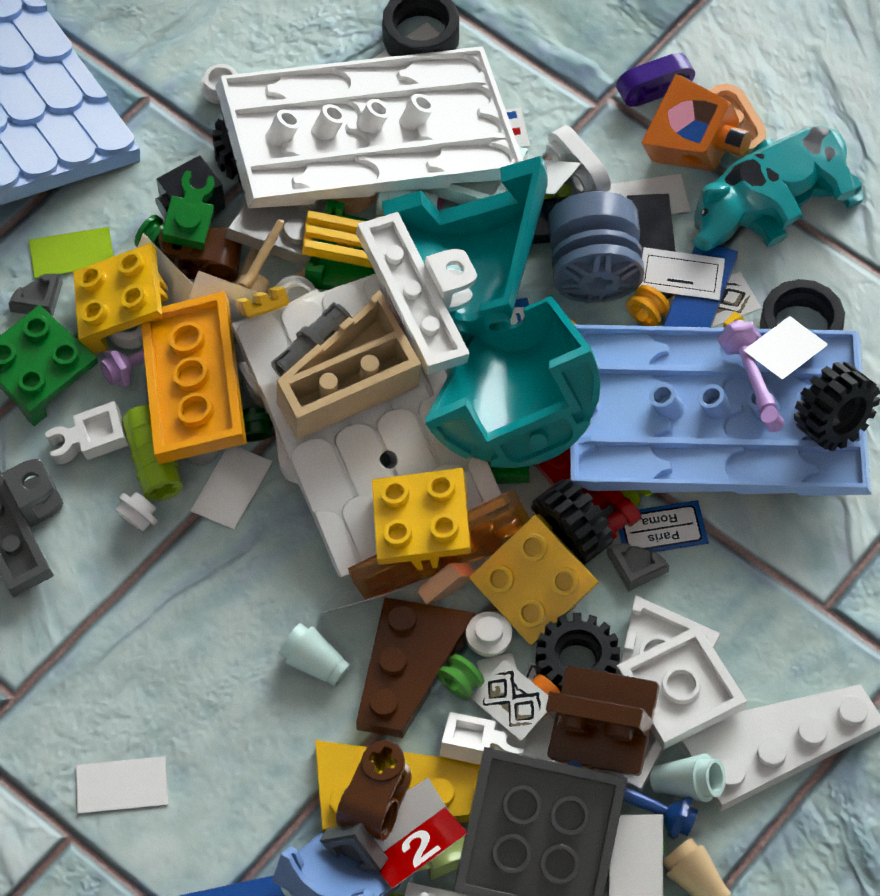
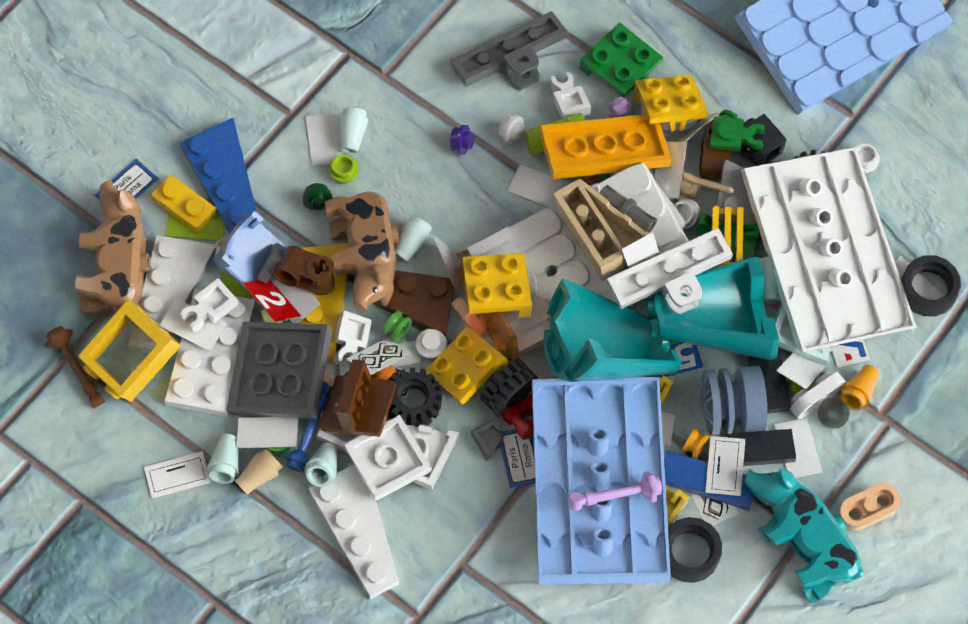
camera: 85 degrees right, 5 degrees up
dark grey tile [8,274,63,316] -> none
lime sticker [29,227,114,278] -> none
yellow tile [235,286,290,318] -> none
dark purple beam [616,53,696,107] -> none
orange torso [641,74,752,171] -> none
white sticker [743,316,828,380] -> none
black tyre [794,362,880,451] -> none
none -> dark green plate [302,183,333,211]
none -> medium nougat animal [325,191,400,313]
none -> lime plate [329,154,359,184]
none -> light aqua cone [339,107,368,154]
none -> dark purple plate [450,125,474,155]
none -> clear smoke plate [817,398,850,429]
none -> light orange cone [840,364,880,411]

